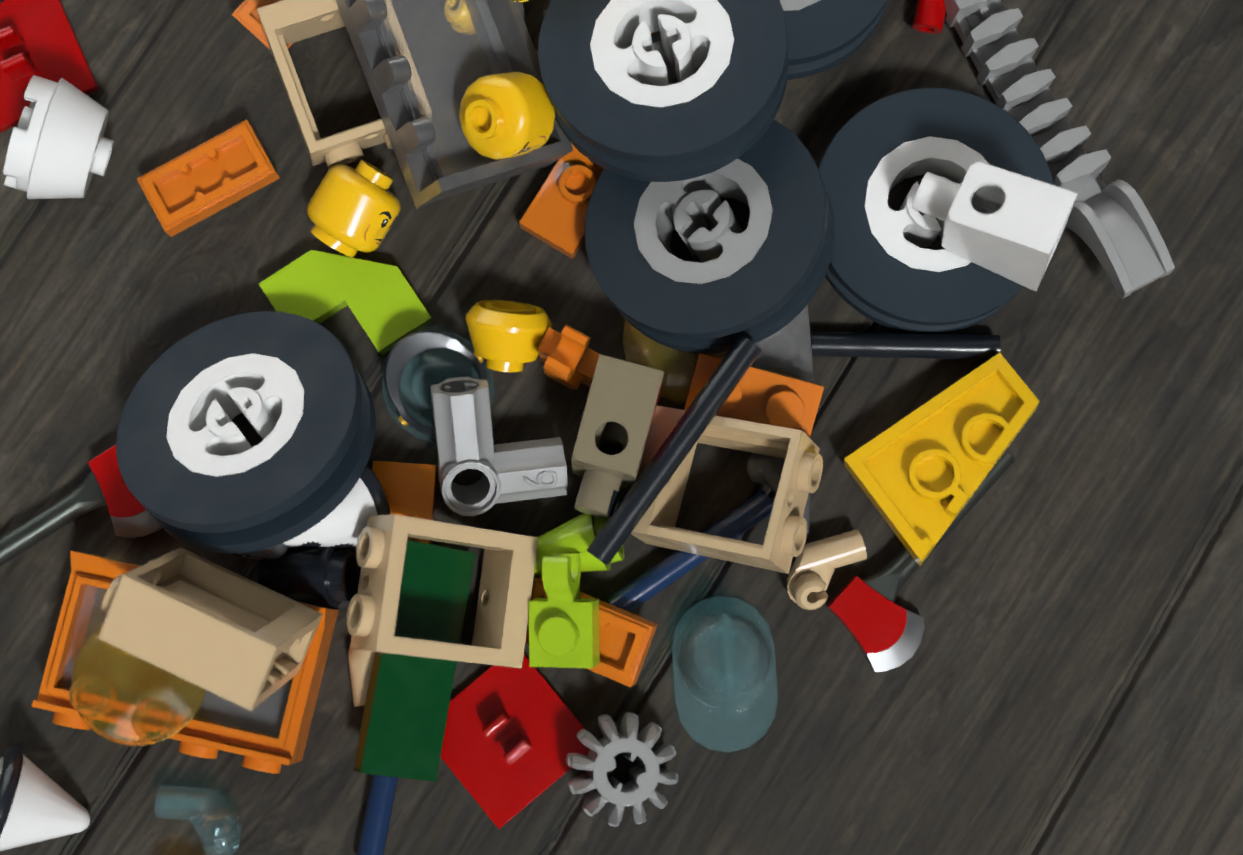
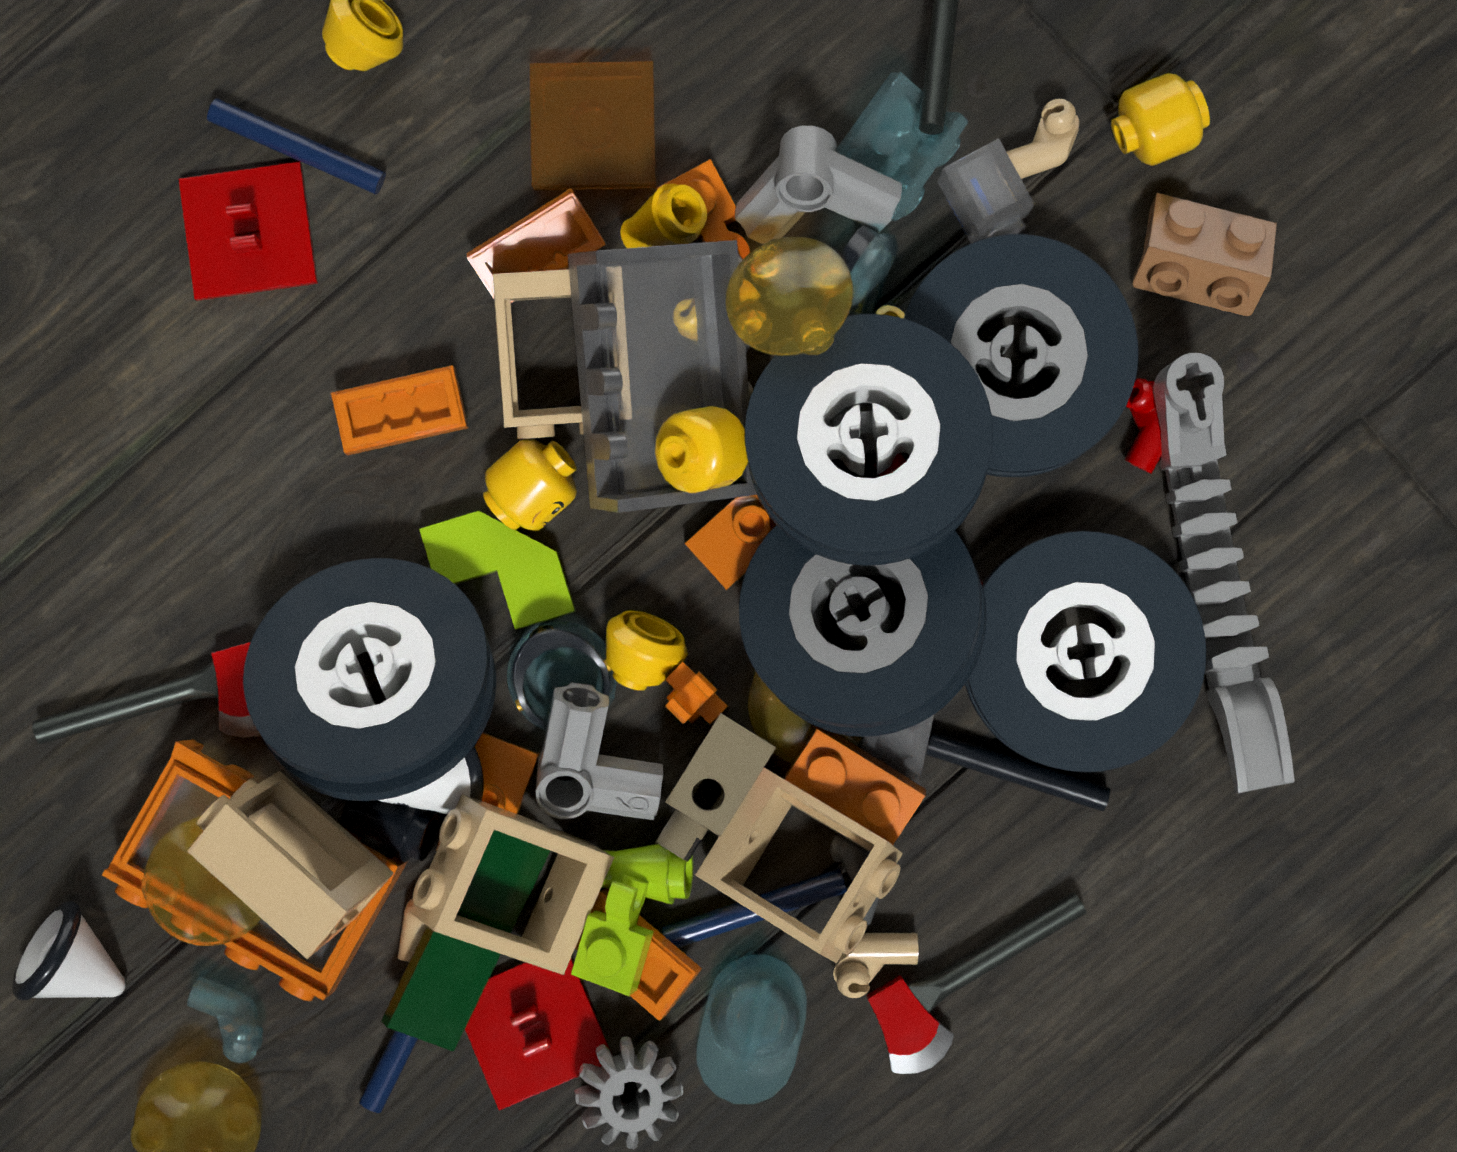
camera: 15 degrees right, 5 degrees up
white cone [3,75,114,199] -> none
black bar [587,335,762,565] -> none
yellow wing [844,352,1040,566] -> none
white torso [912,162,1077,291] -> none

